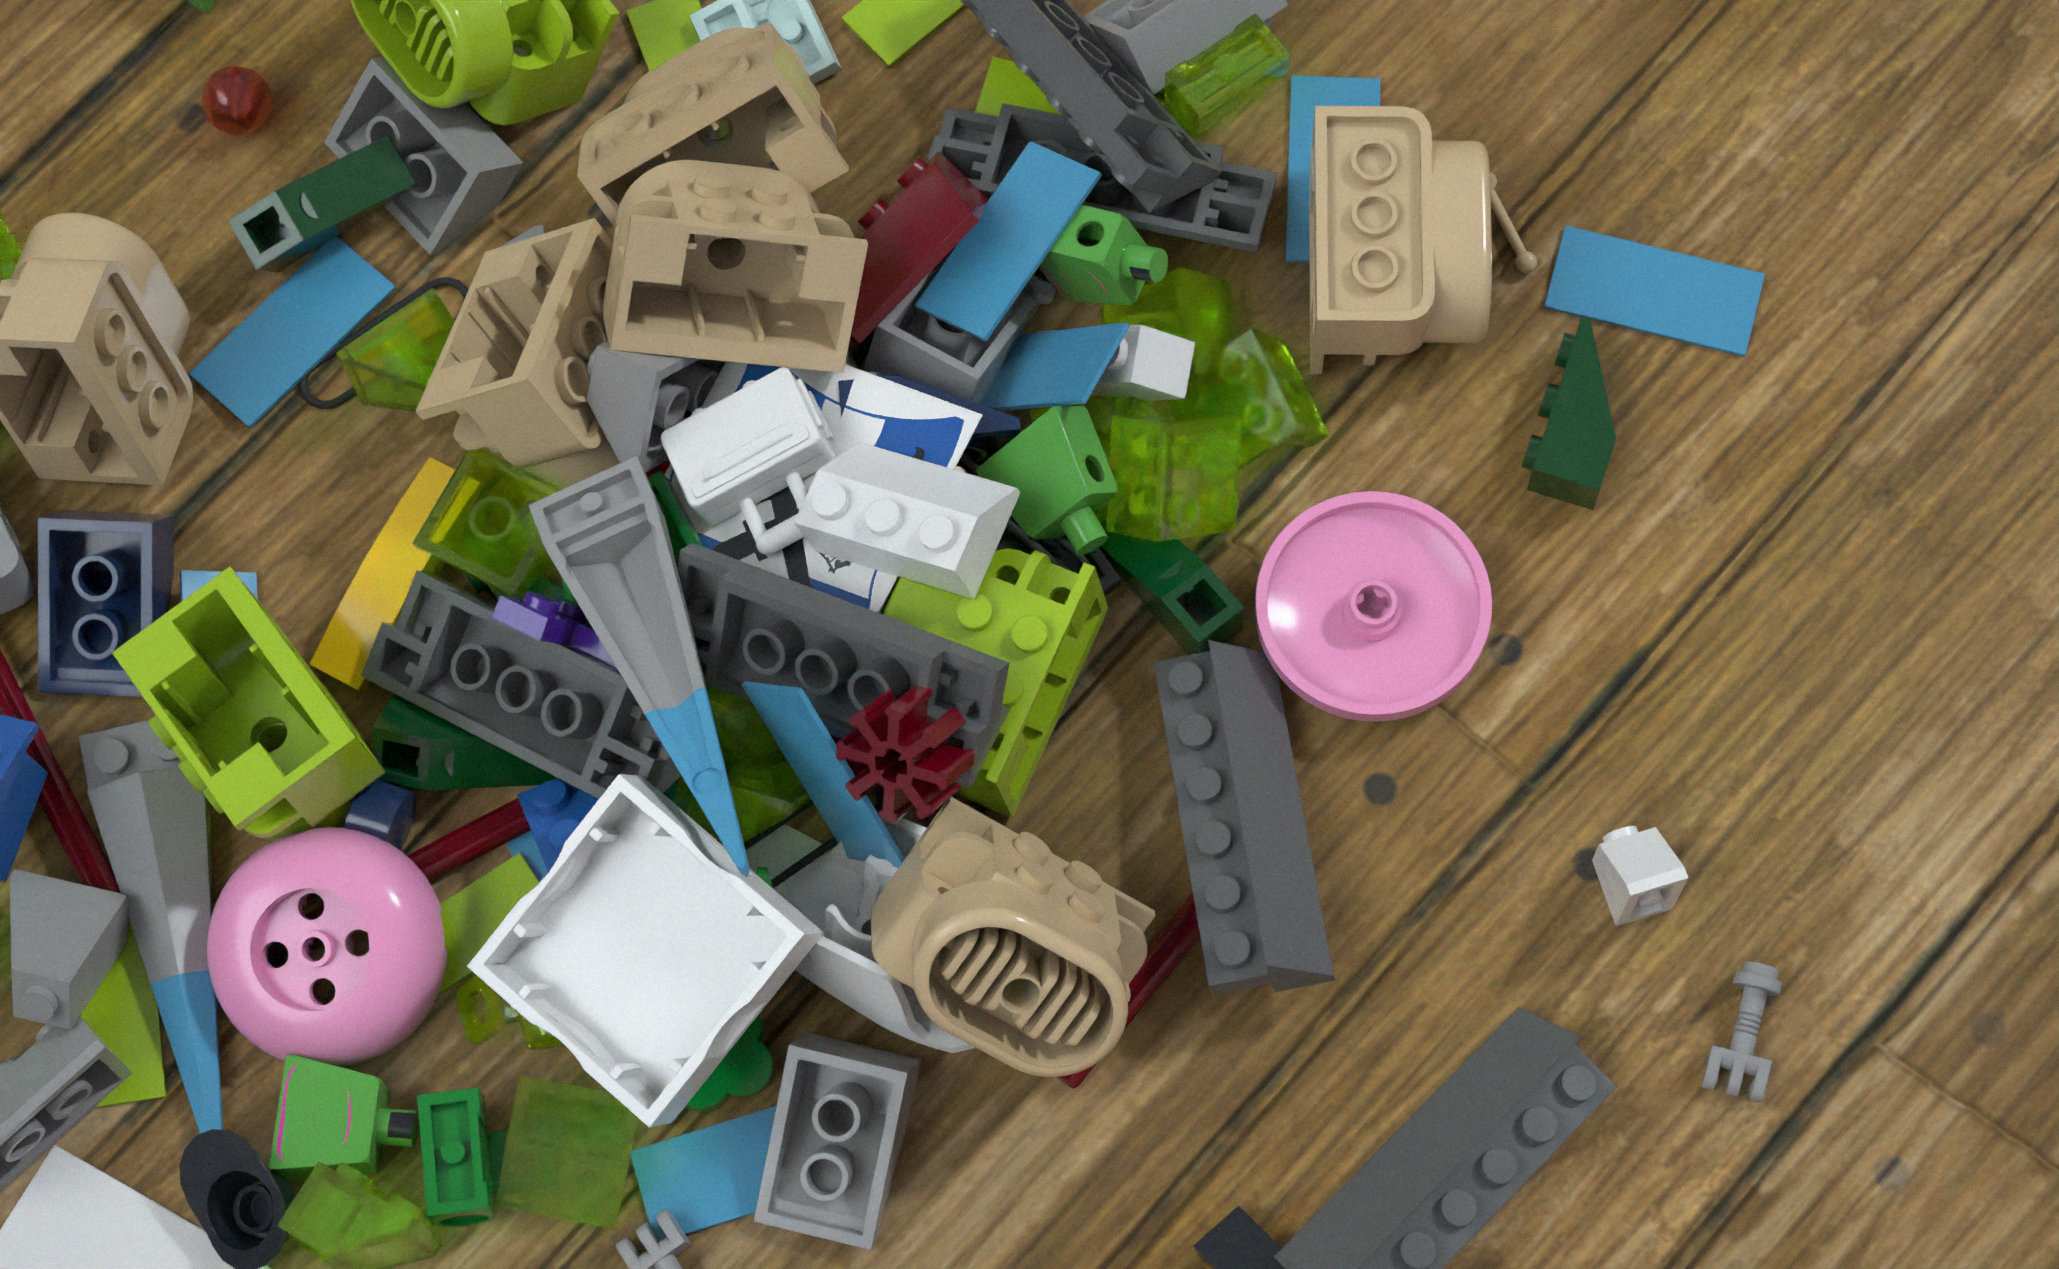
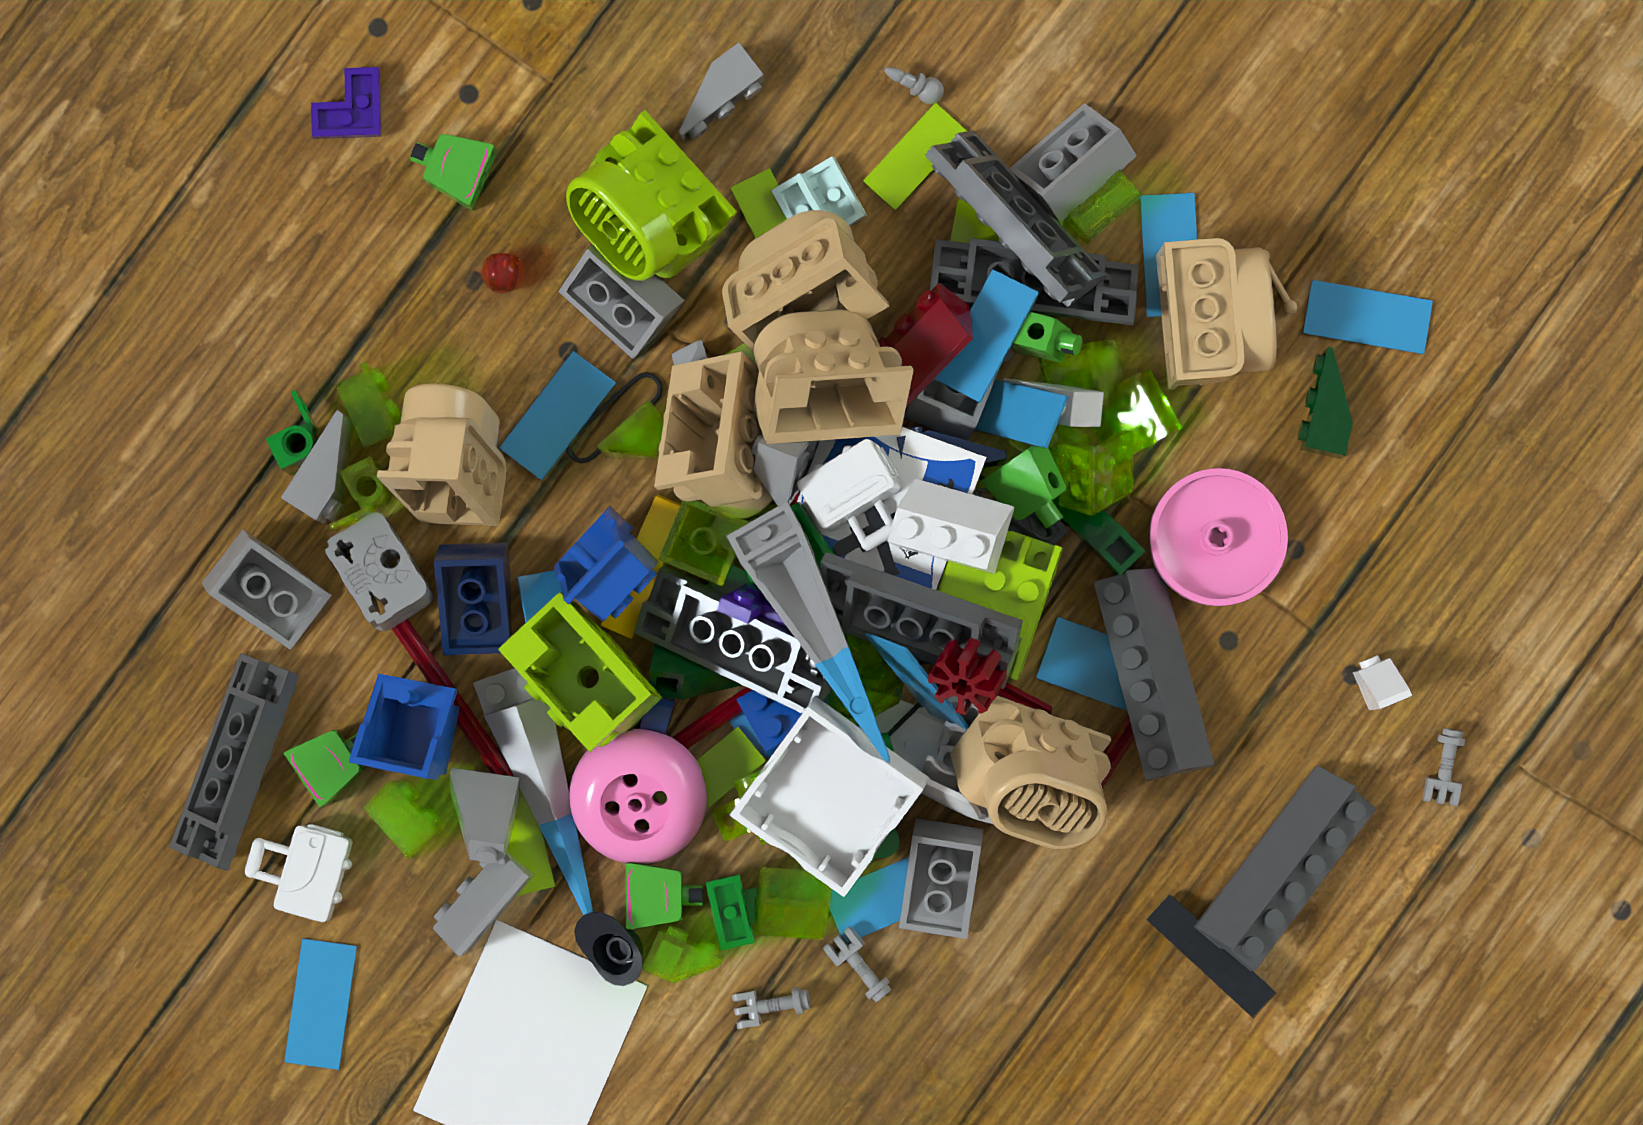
camera: 10 degrees left, 15 degrees up
dark green slope [228,135,418,272] -> none
none -> blue piece [554,506,659,622]
none -> dark azure window [1036,617,1127,711]

